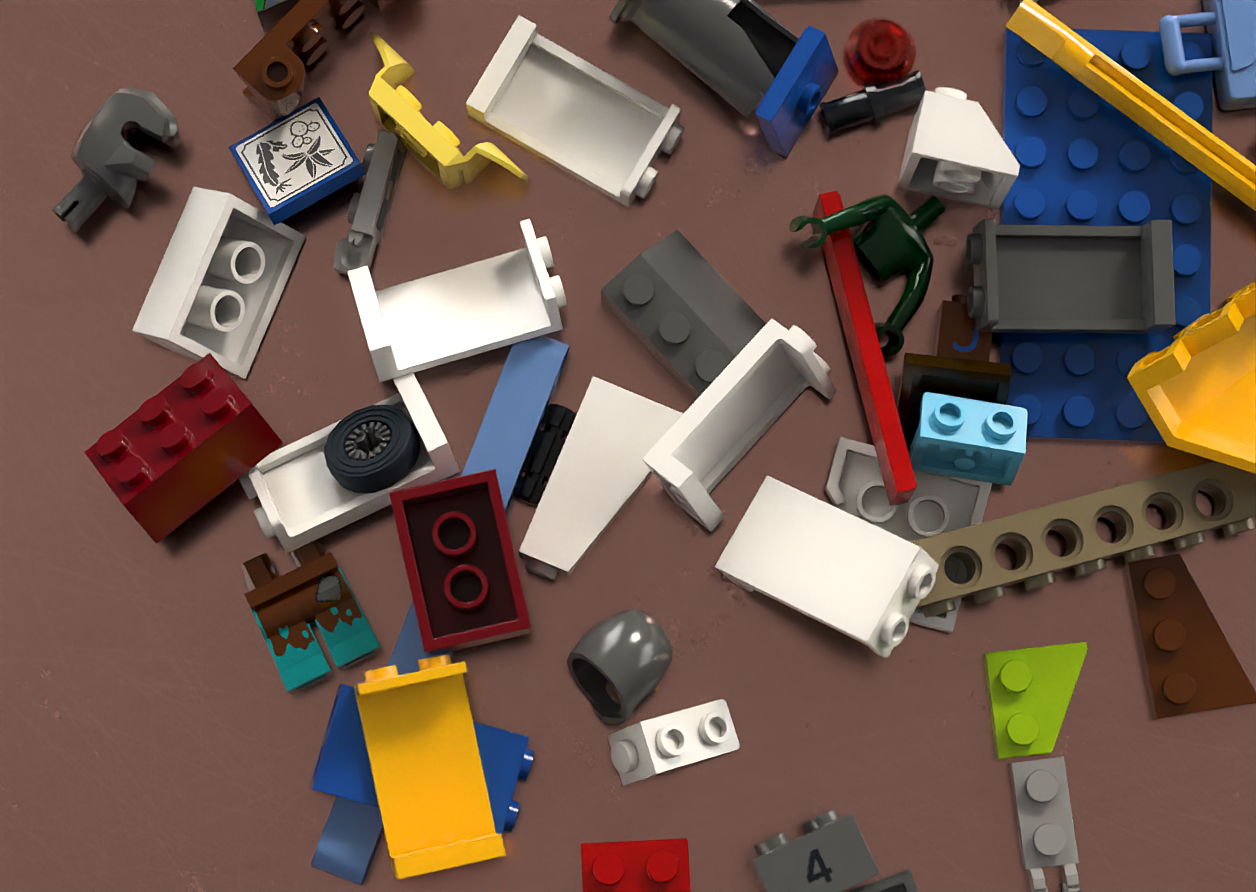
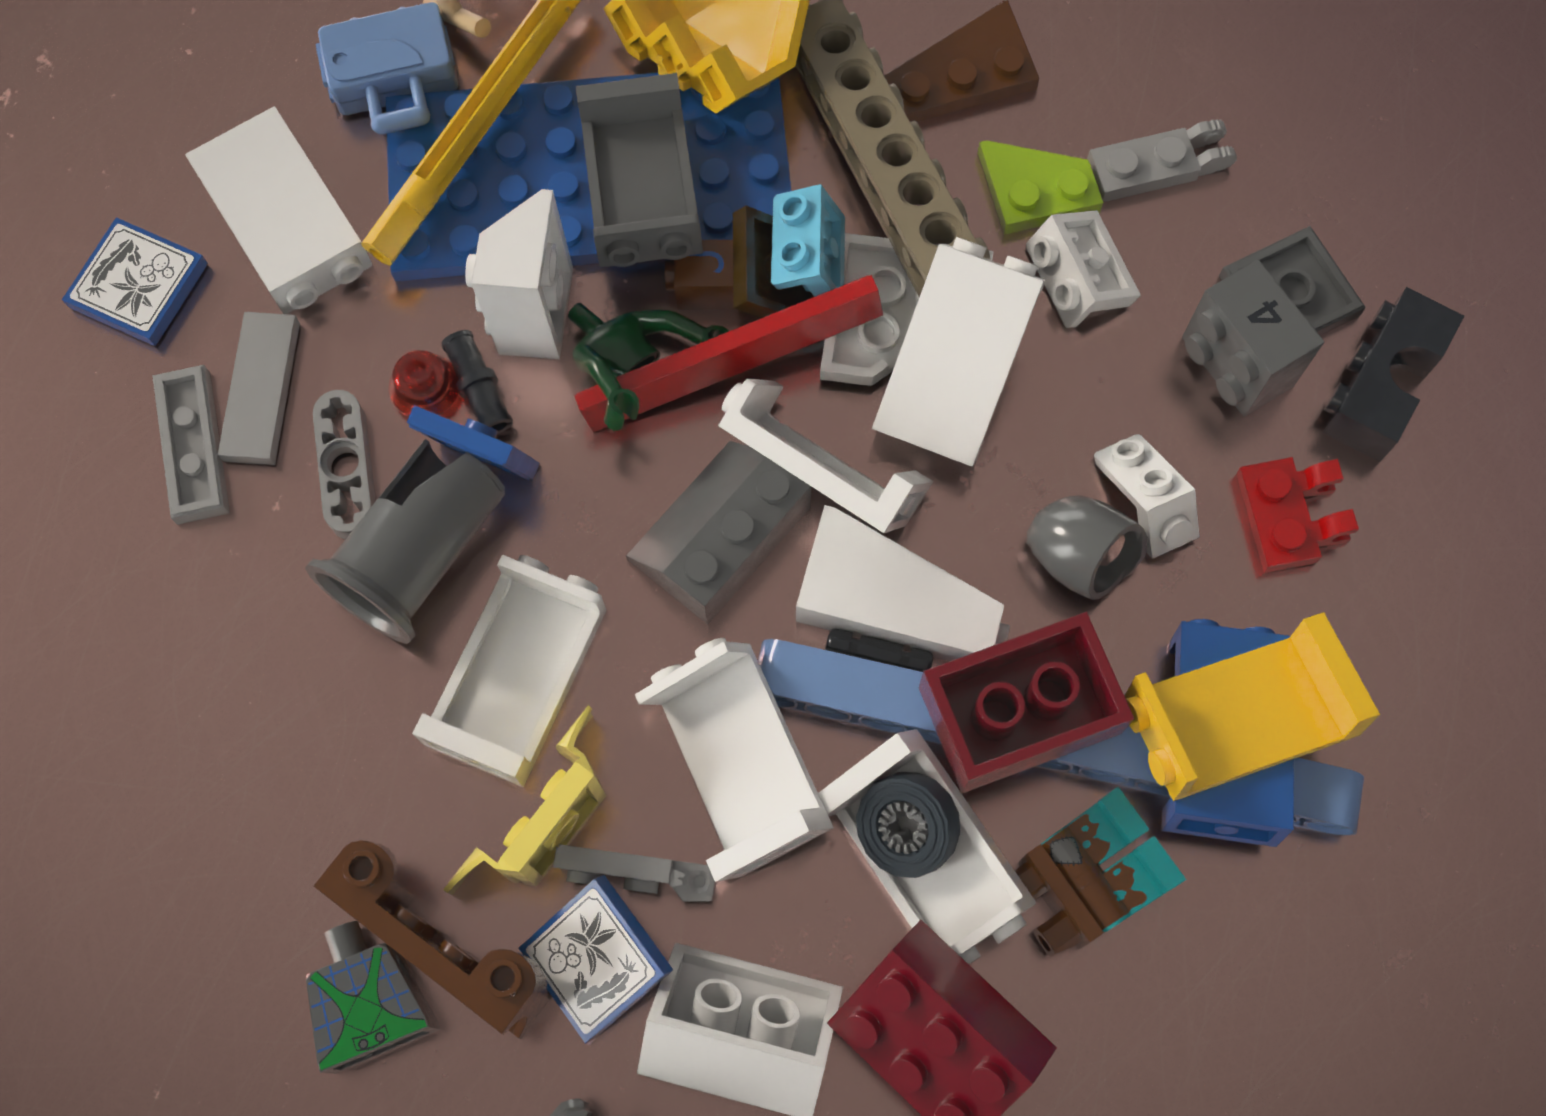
camera: 90 degrees left, 10 degrees down
none -> white bracket [1026,210,1141,328]

